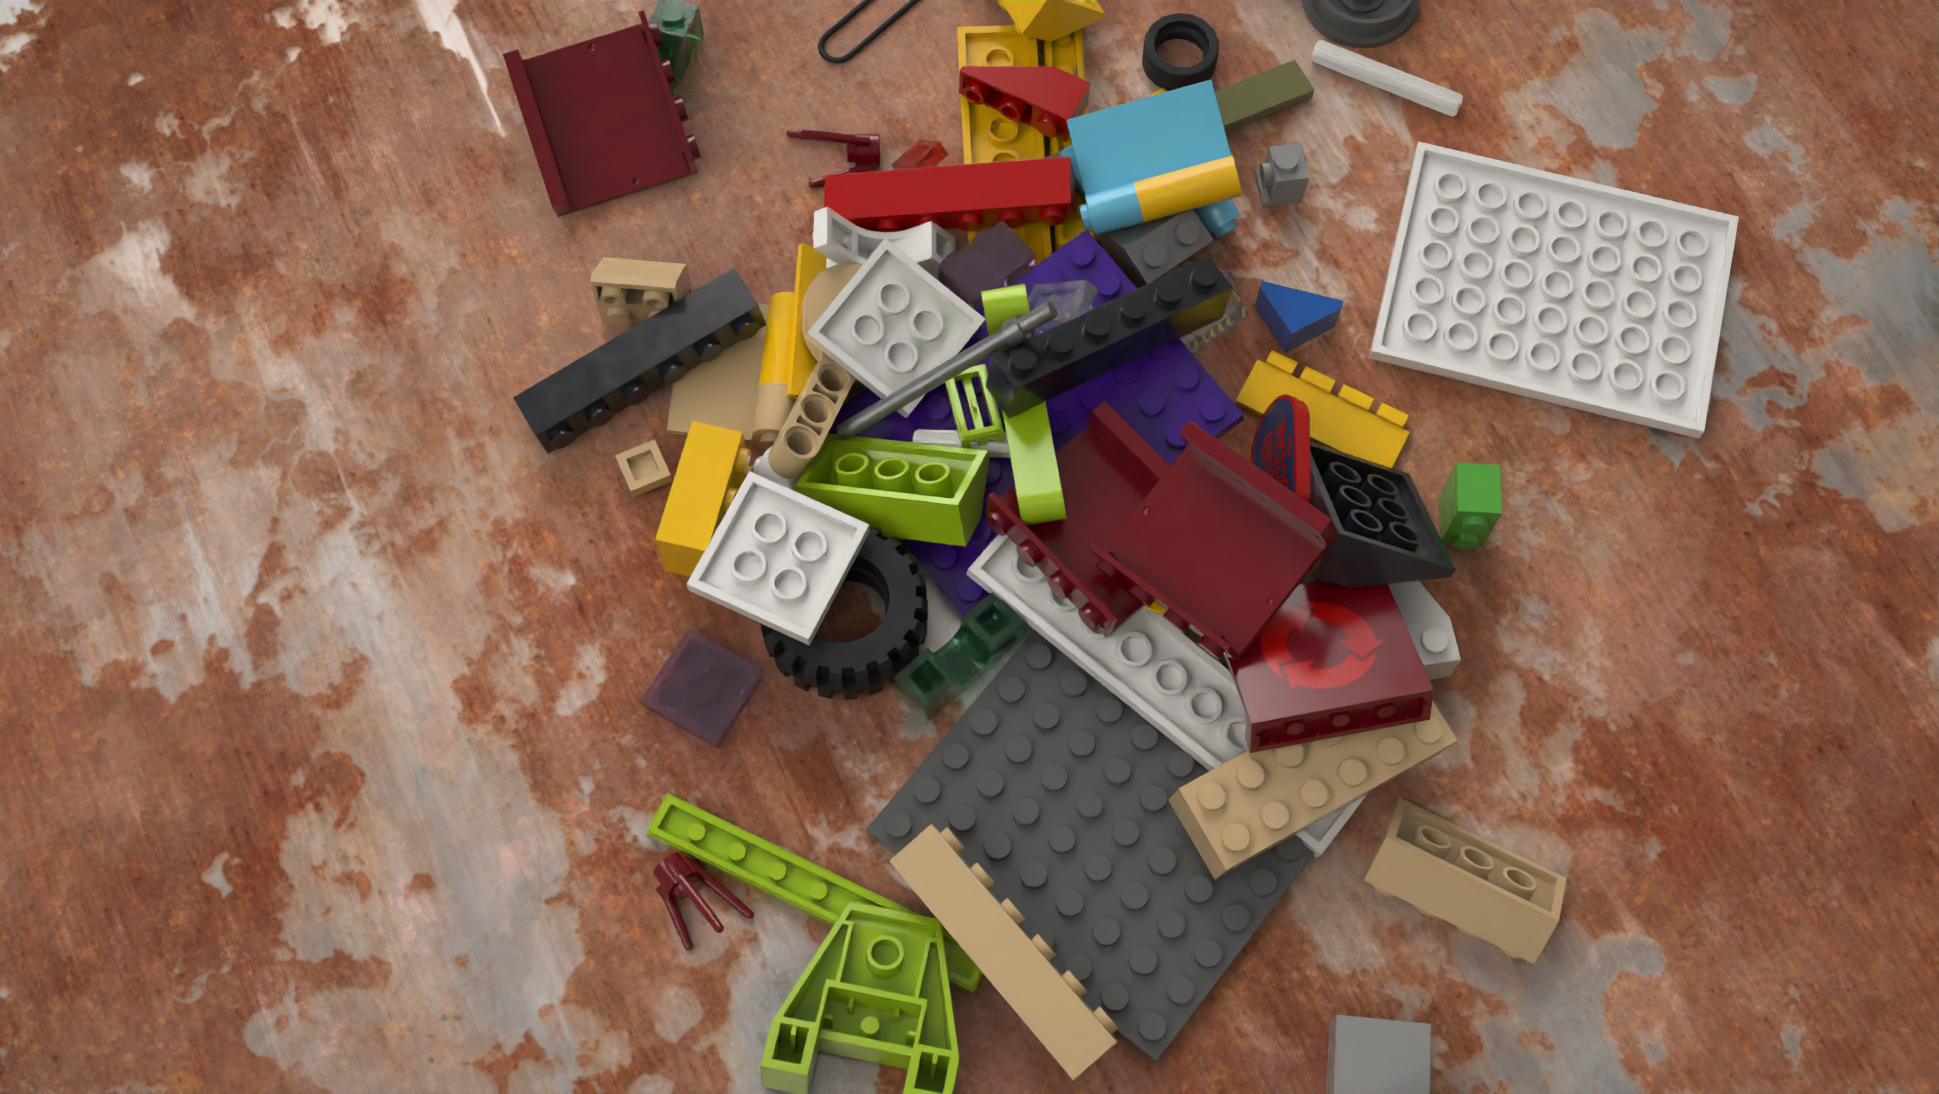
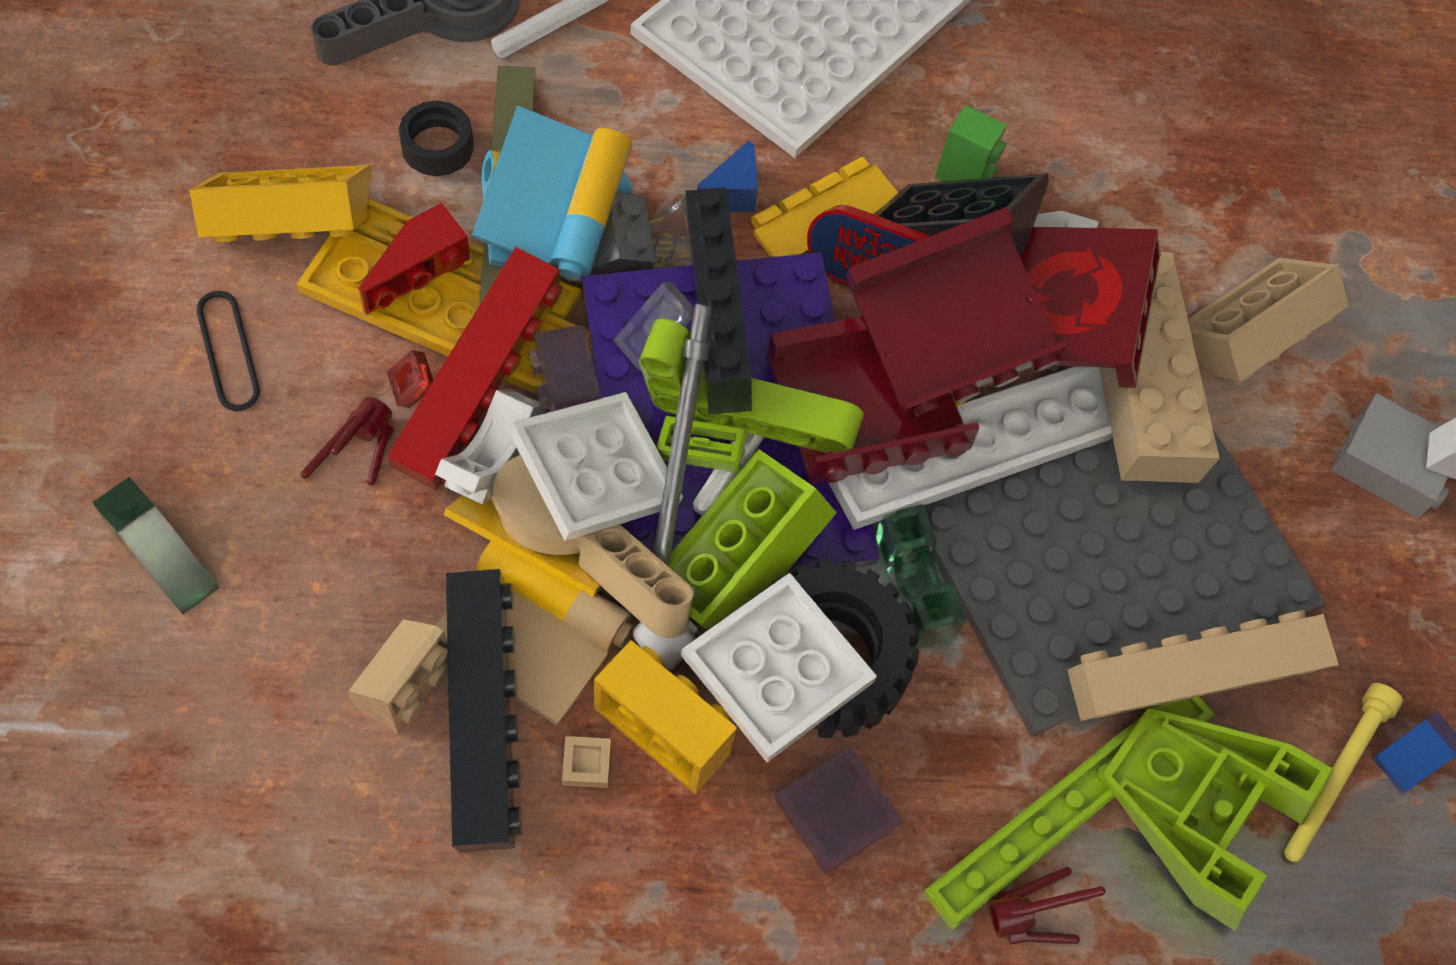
camera: 70 degrees left, 5 degrees down
dark red panel [503,10,701,217] -> none
light grey brick [1255,143,1309,208] -> none

